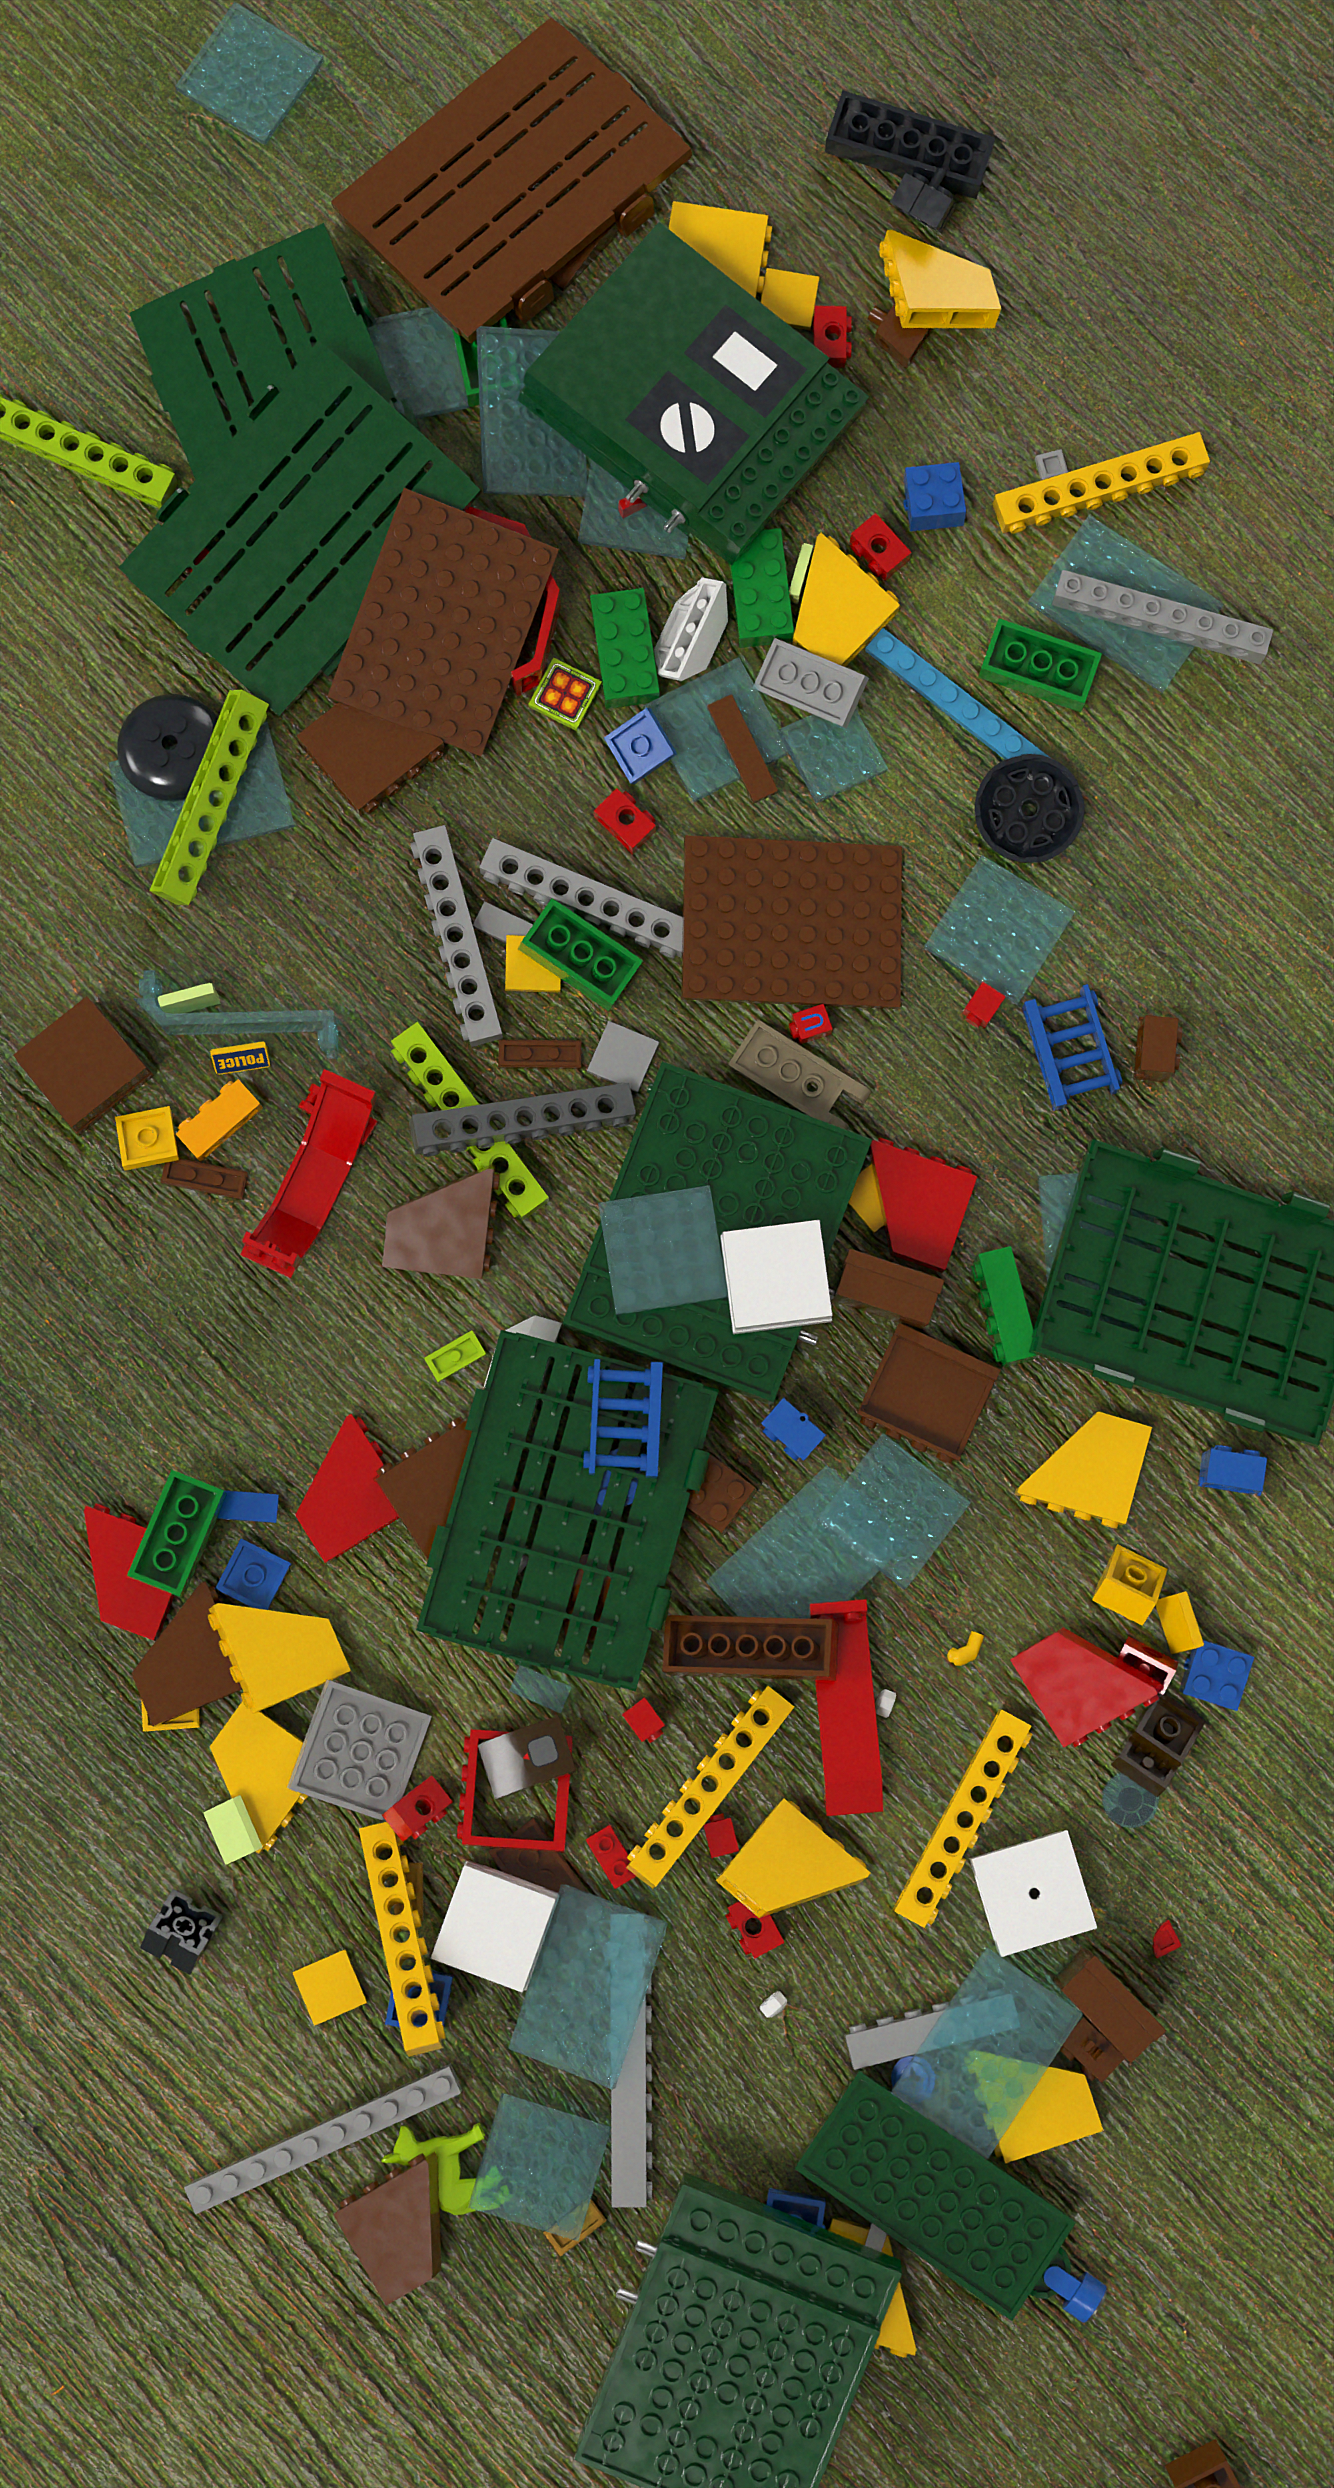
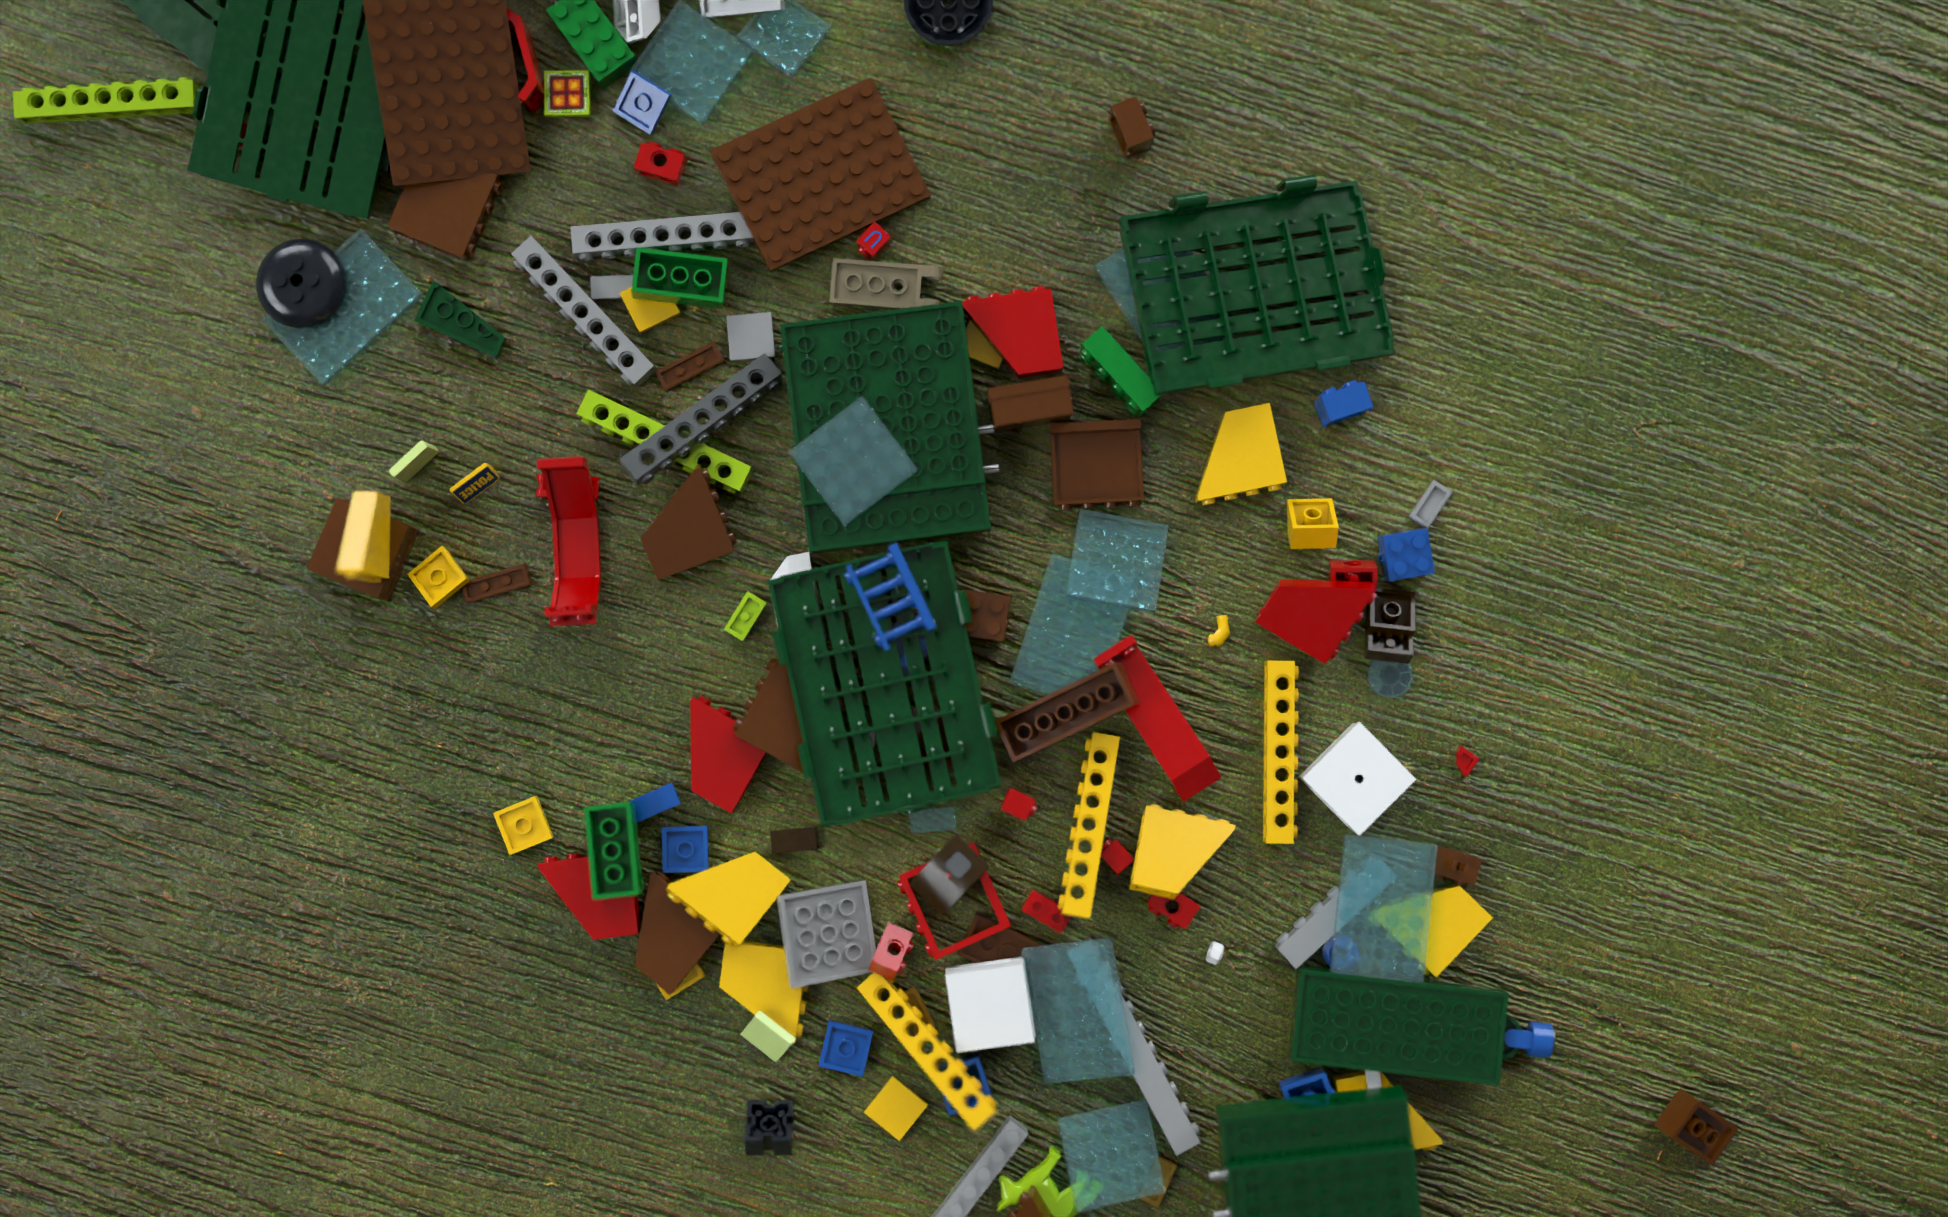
camera: 25 degrees left, 5 degrees up
clear light blue panel [133,970,339,1059] -> none
lime brick [149,689,269,905] -> none
light orange brick [176,1079,263,1162] -> none
reddish brown tile [707,694,778,804] -> none
white container [720,1220,832,1334] -> none
blue brick [761,1398,827,1461] -> none
white tile [875,1689,896,1718] -> none
clear light blue plate [924,855,1075,1005] -> none
red brick [962,982,1006,1028] -> none
blue fence [1022,984,1122,1111] -> none
reddish brown container [1052,1947,1166,2063] -> none
yellow tile [1155,1591,1204,1654] -> none
none -> yellow slope [337,492,391,583]
none -> dark green wing [414,280,507,359]
none -> yellow plate [493,796,554,855]
none -> dark brown tile [770,826,818,854]
none -> blue plate [818,1020,874,1077]
none -> light grey tile [1408,480,1453,528]

